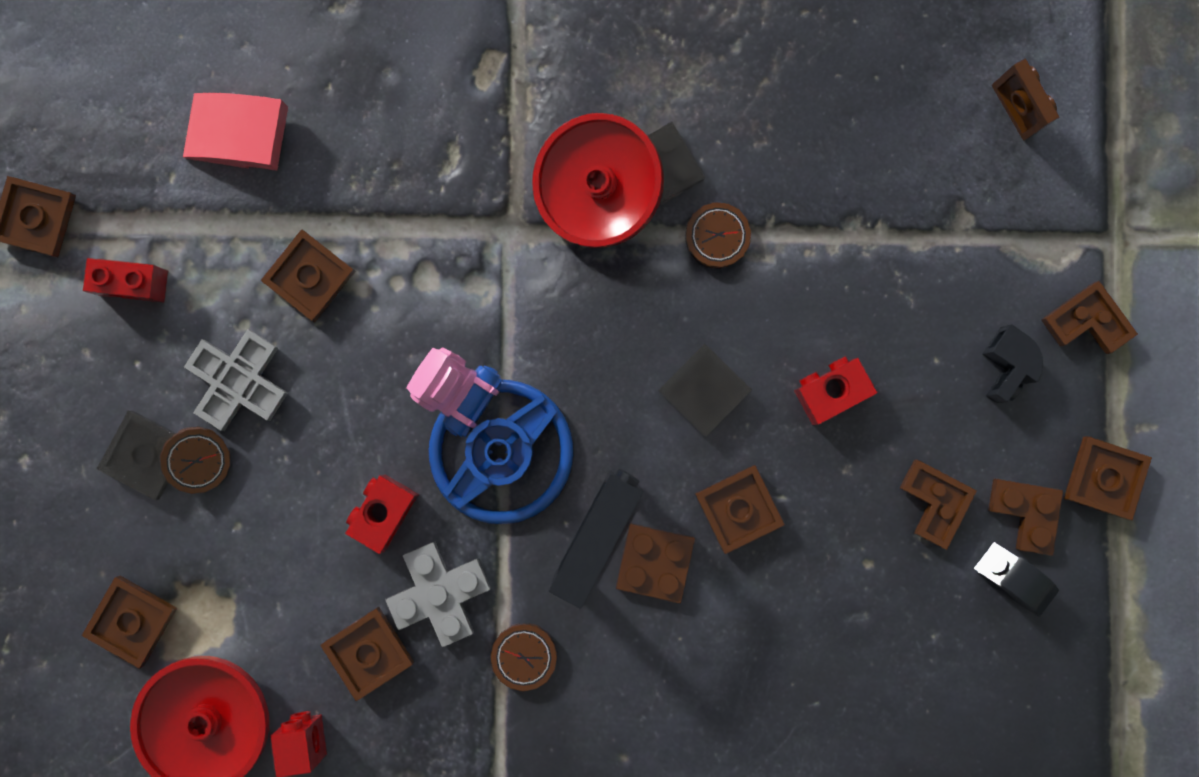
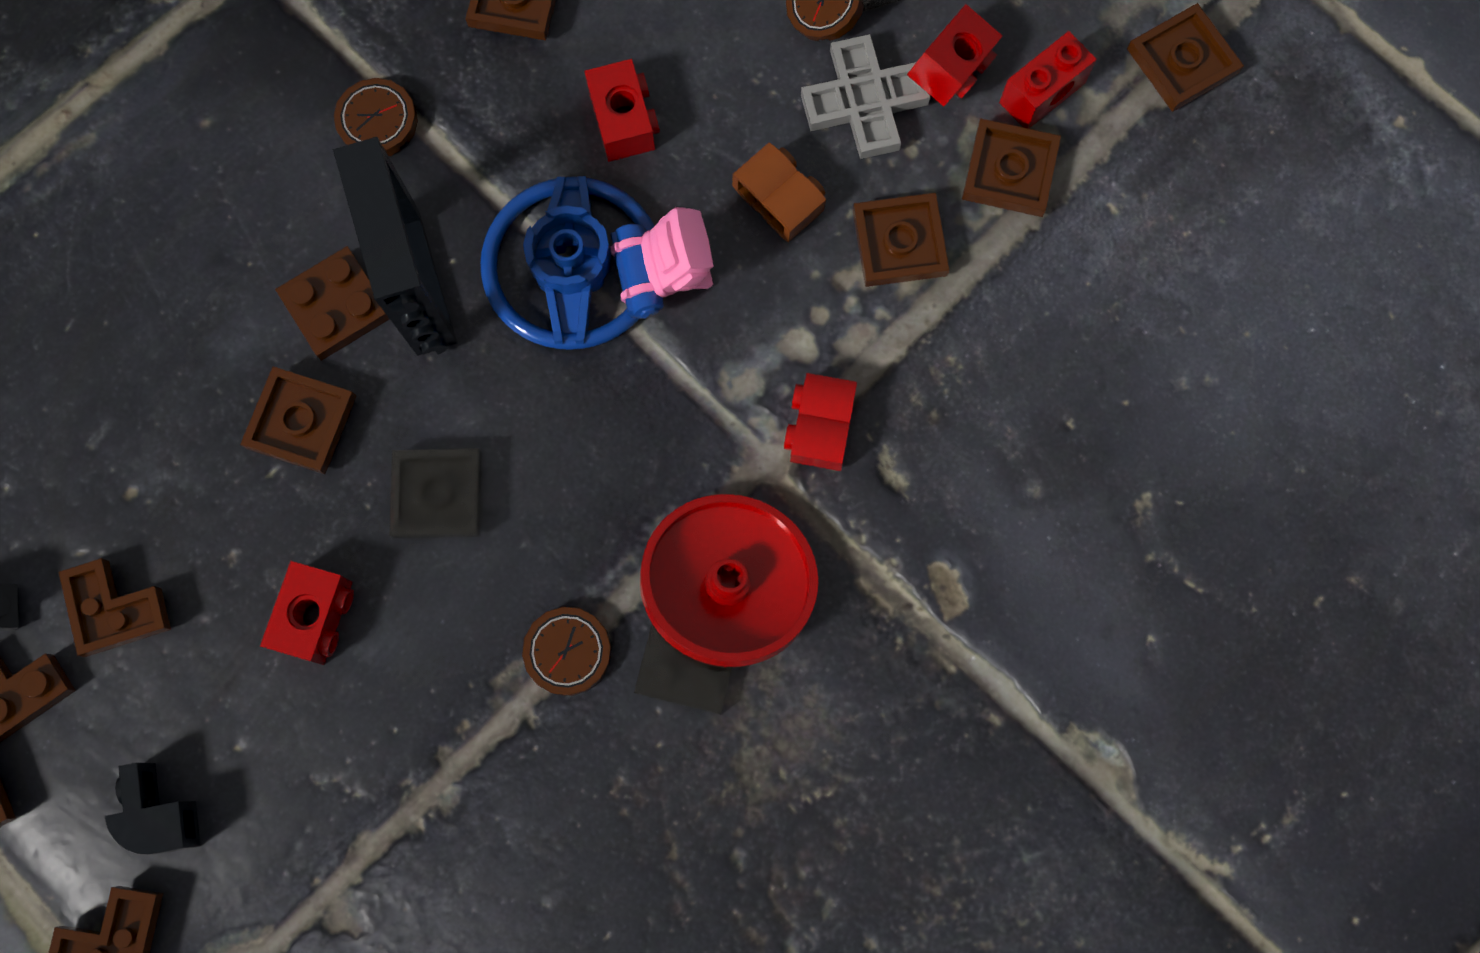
camera: 135 degrees right, 10 degrees down
coral slope [183,93,288,171] -> none
light grey plate [385,541,491,647] -> none
none -> dark orange brick [732,143,826,242]
none -> red brick [784,373,857,471]
none -> red brick [907,4,1002,107]
none -> reddish brown plate [962,118,1061,217]

